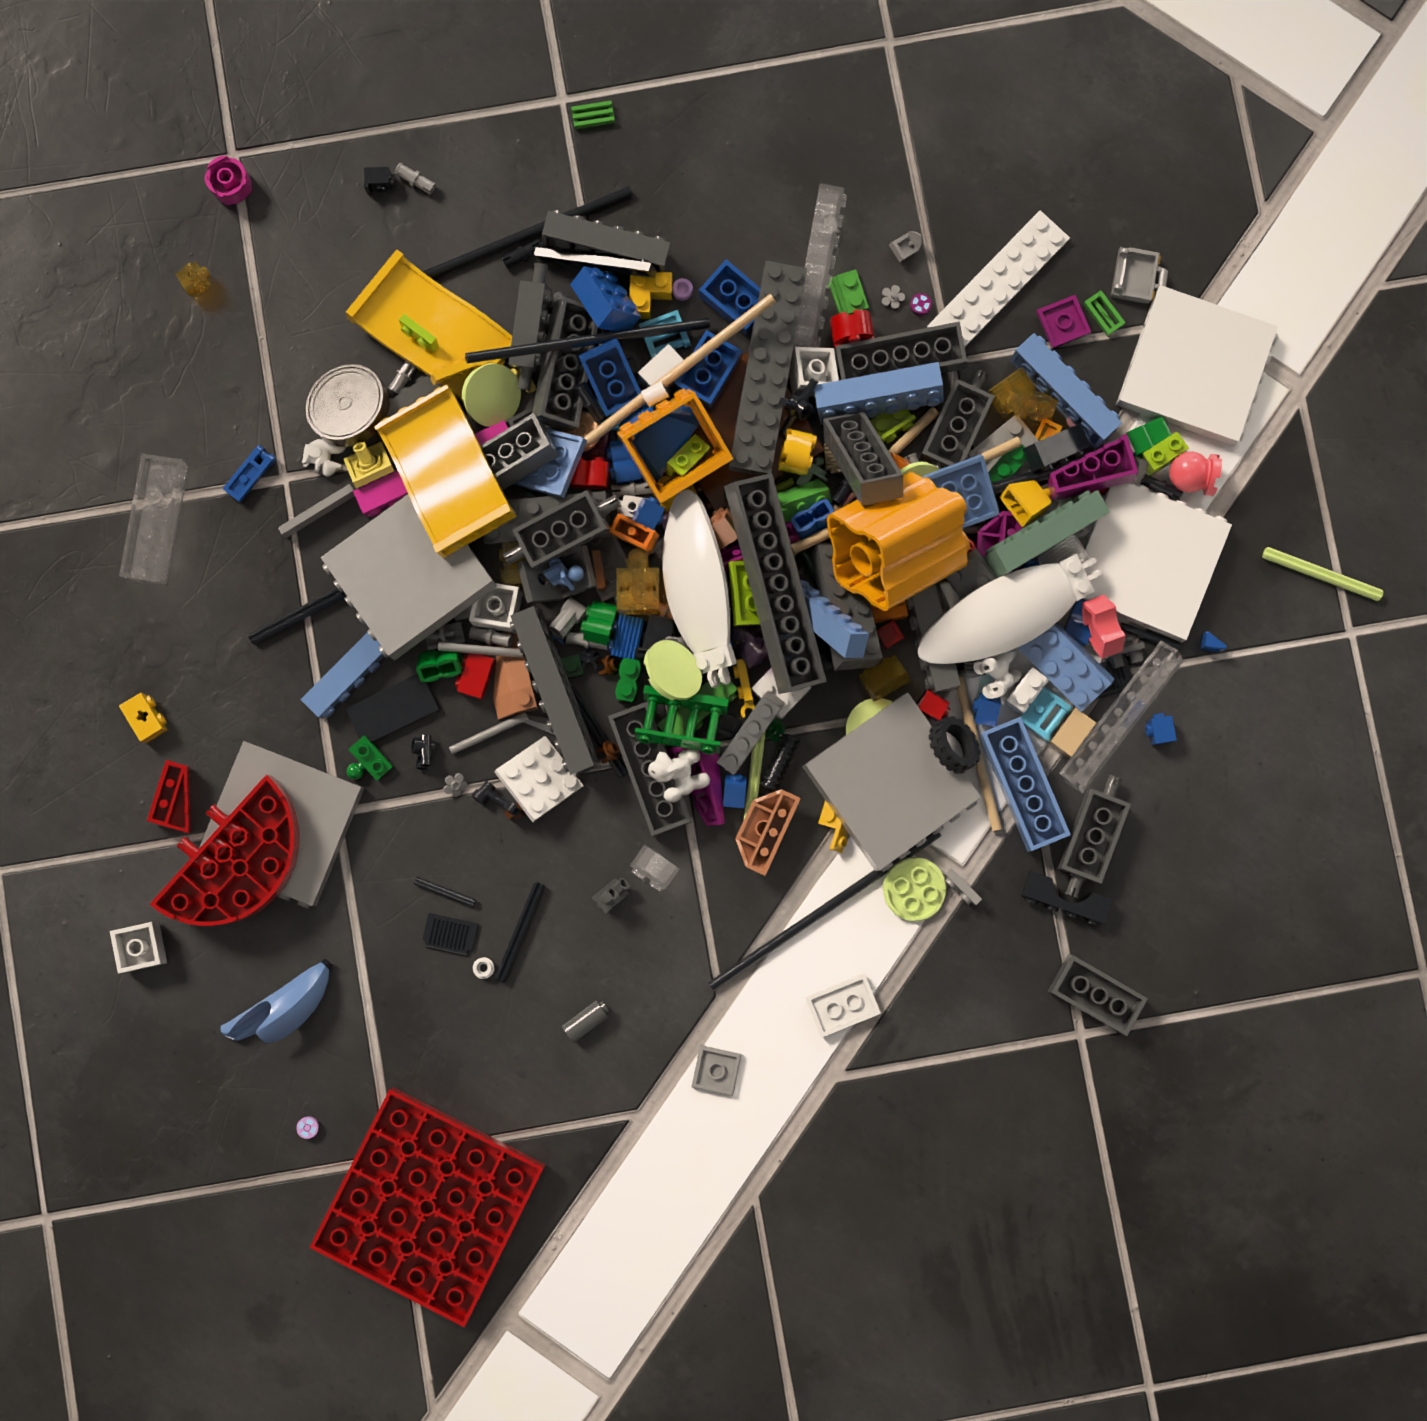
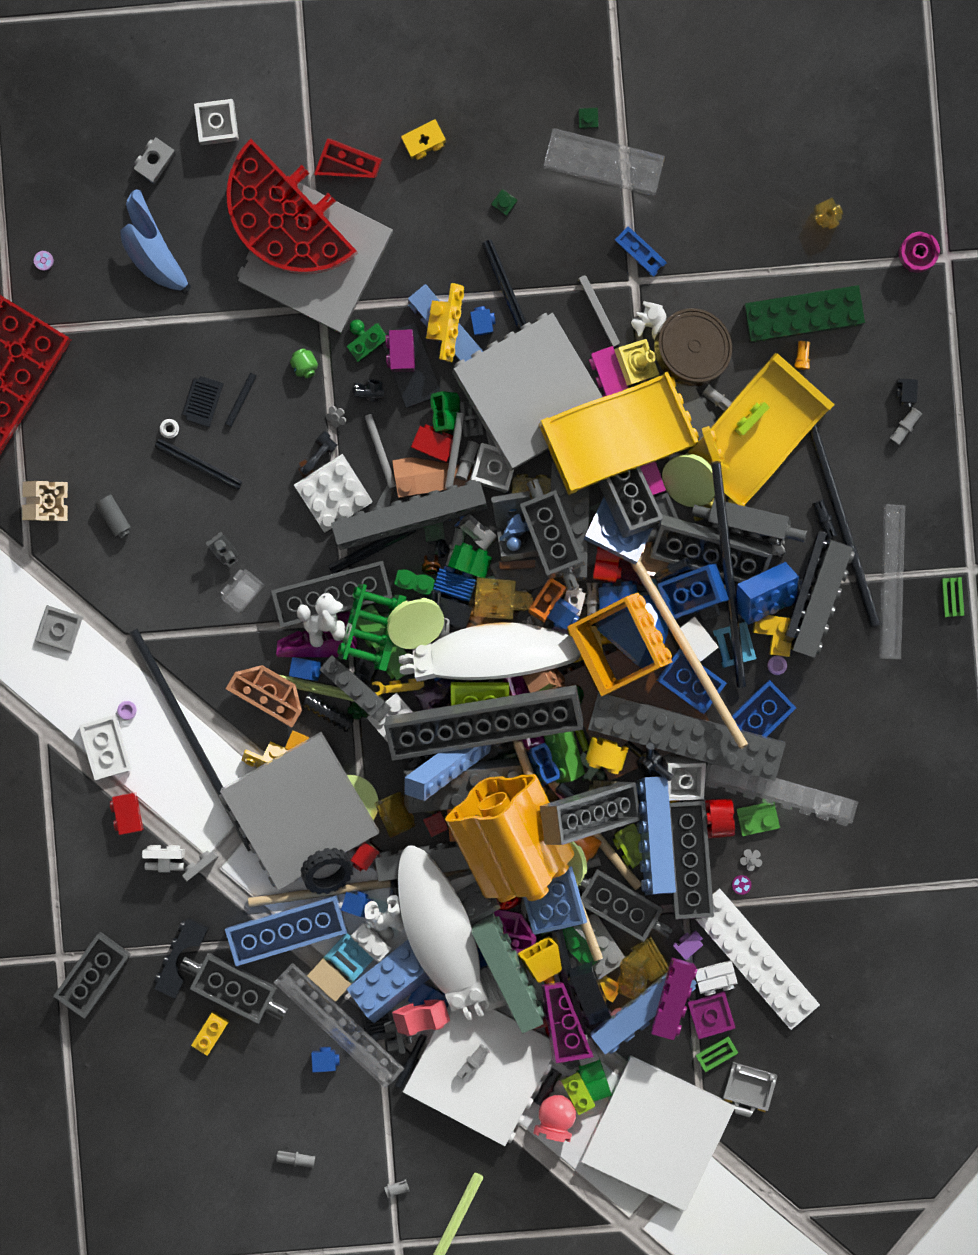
camera: 90 degrees right, 5 degrees up
reddish brown plate [596,740,619,763] -> none
white piece [641,381,669,407] -> none
lime bracket [666,434,710,478] -> none
yellowish green tile [882,857,947,921] -> none
light grey plate [889,231,922,262] -> none
blue slope [1200,631,1227,652] -> none
none -> tan brick [22,481,68,521]
none -> red brick [110,792,144,835]
none -> lavender tile [117,701,137,720]
none -> light grey brick [134,137,176,184]
none -> white plate [142,845,185,872]
none -> yellow brick [191,1011,229,1056]
none -> light grey axle [276,1151,315,1168]
none -> light orange tile [285,730,309,750]
none -> bright green head [290,349,318,378]
none -> light grey pin [384,1179,410,1198]
none -> magenta brick [386,329,415,372]
none -> yellow bracket [426,283,464,362]
none -> light grey pin [456,1044,490,1081]
none -> blue brick [470,306,496,336]
none -> dark green plate [491,189,518,216]
none -> dark green plate [579,108,599,129]
none -> magenta wedge [651,958,697,1040]
none -> medium lavender brick [672,930,703,960]
none -> white brick [696,960,738,996]
none -> dark green brick [744,285,865,343]
none -> light orange pin [794,341,810,370]
none -> clear brick [879,504,905,659]

